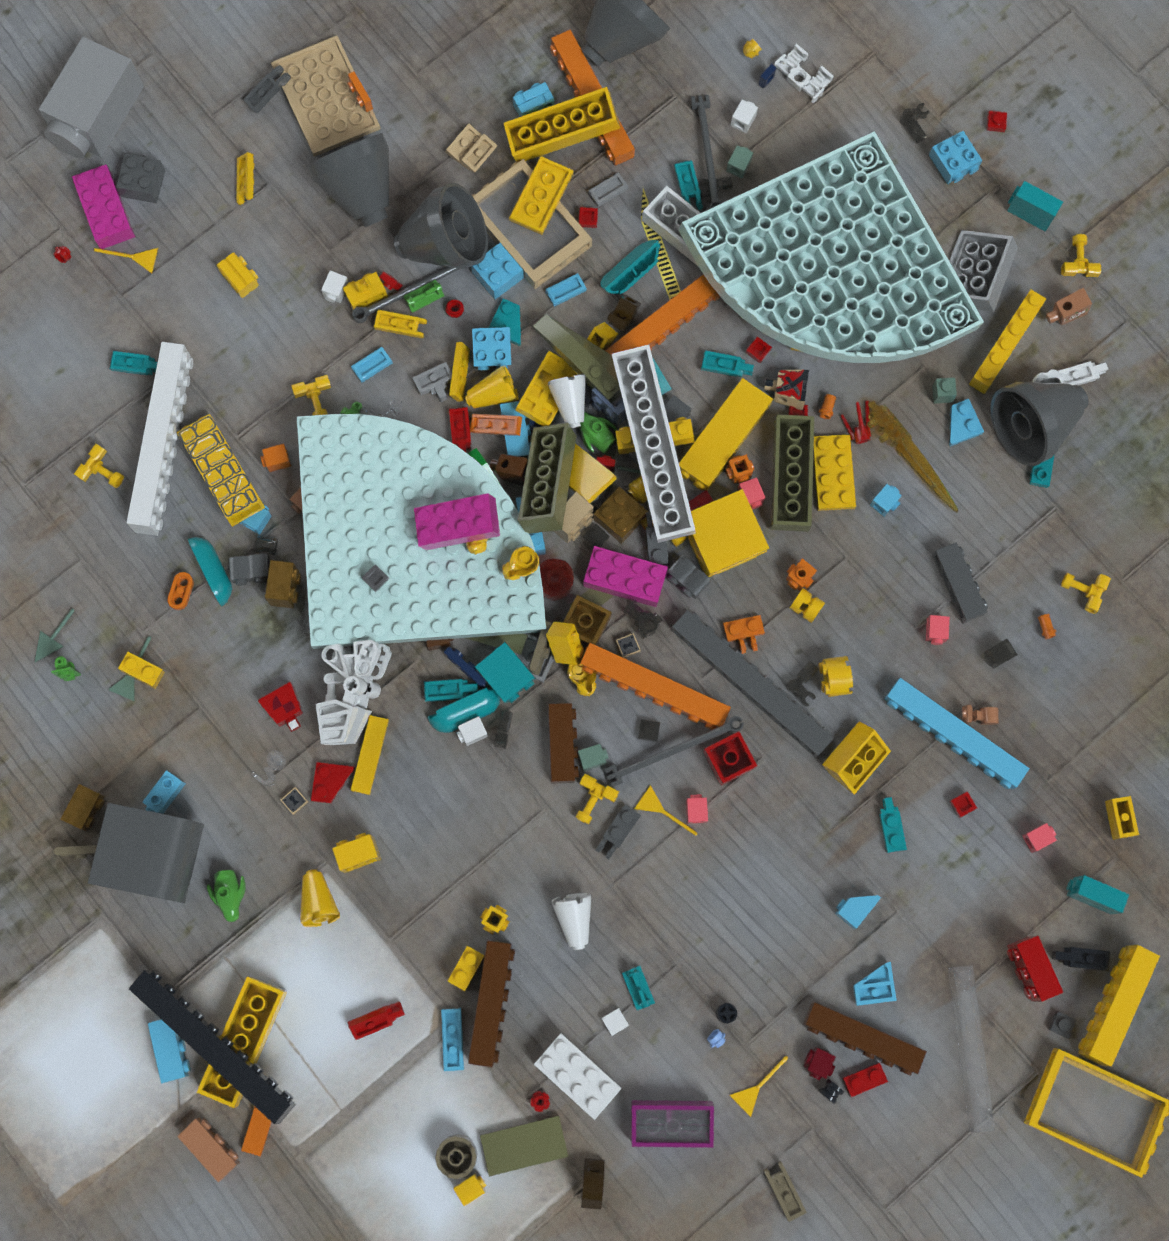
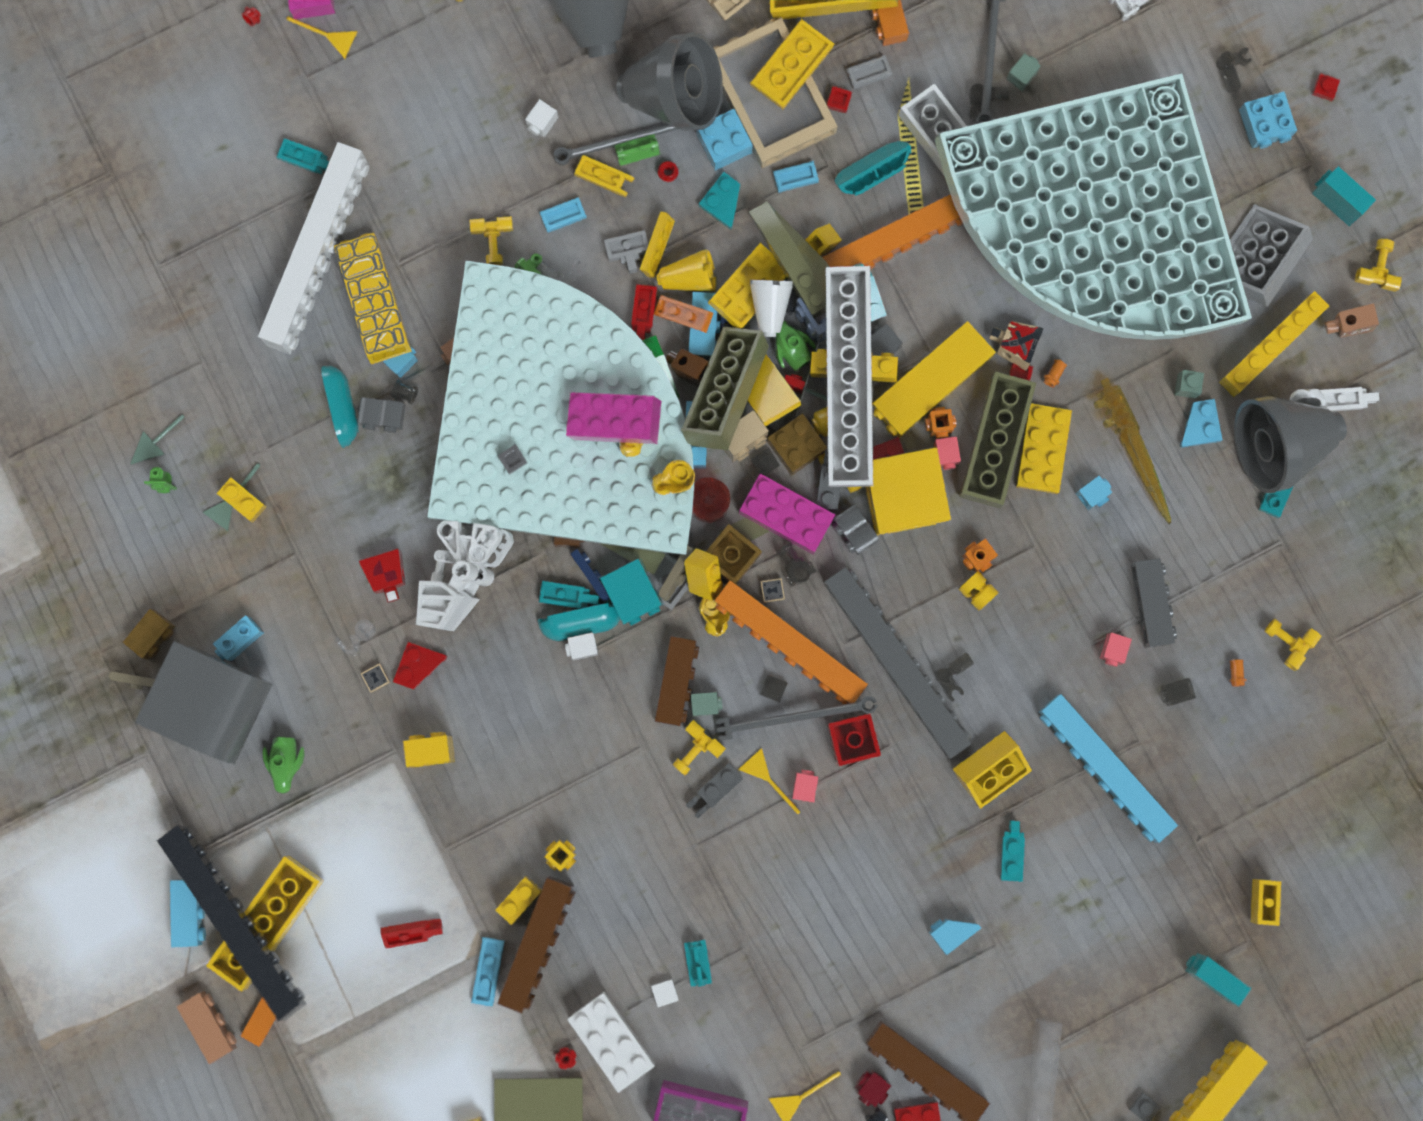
camera: 15 degrees right, 5 degrees up
yellow bar [74,443,124,488] -> none
orange plate [167,572,194,610] -> none
yellow brick [216,253,259,298] -> none
orange brick [261,444,291,472] -> none
pearl gold brick [265,560,301,609] -> none
yellow cone [300,869,340,927] -> none
yellow brick [343,272,388,310] -> none
yellow tile [351,715,389,795] -> none
red plate [379,271,403,291] -> none
dark tan brick [435,1134,478,1179] -> none
medium azure brick [472,327,511,370] -> none
clear smoke bar [494,711,513,749] -> none
white cone [552,893,591,950] -> none
dark brown brick [606,295,642,332] -> none
teal hinge [674,160,702,210] -> none
teal hinge [701,351,754,377] -> none
light blue plate [707,1029,726,1048] -> none
black wheel [716,1003,737,1024] -> none
orange hinge [723,615,765,654] -> none
white brick [730,100,758,133] -> none
red plate [746,336,772,363] -> none
yellow brick [818,656,853,697] -> none
red plant [840,400,871,444] -> none
medium azure wing [853,962,897,1006] -> none
red plate [949,791,977,818] -> none
nougat leg [962,705,999,725] -> none
red brick [1007,935,1064,1002] -> none
coral brick [1022,823,1057,853] -> none
black hinge [1052,947,1110,971] -> none

